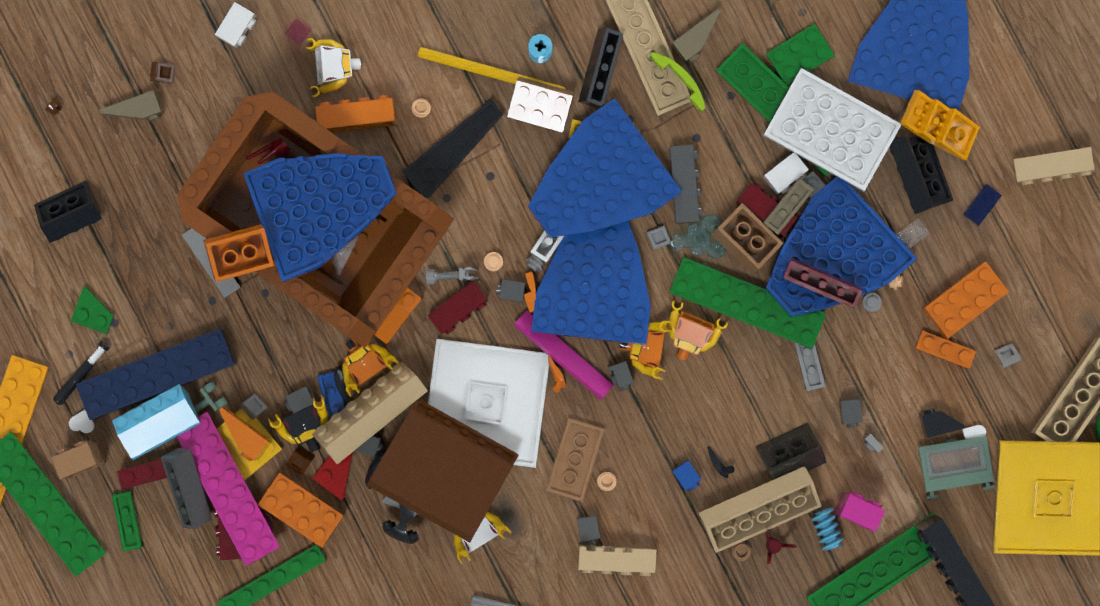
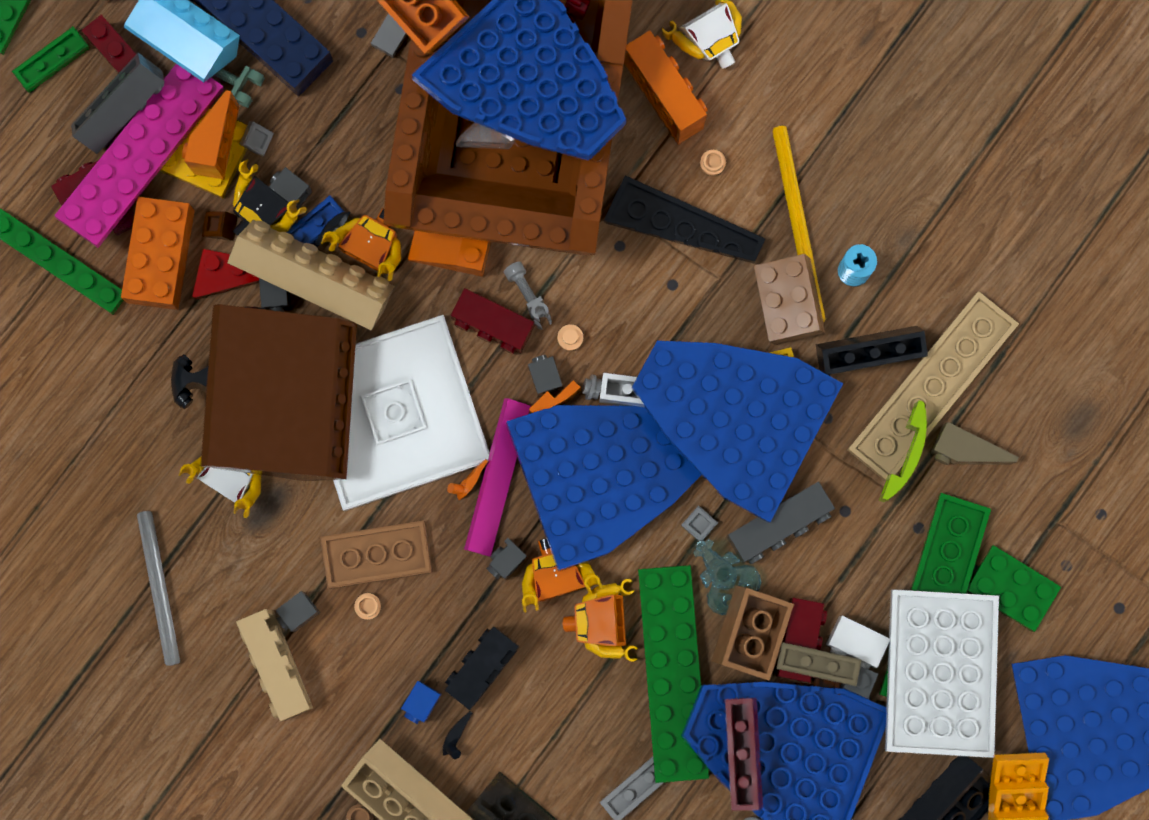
camera: 70 degrees right, 5 degrees down
none -> black wedge [445,626,520,710]

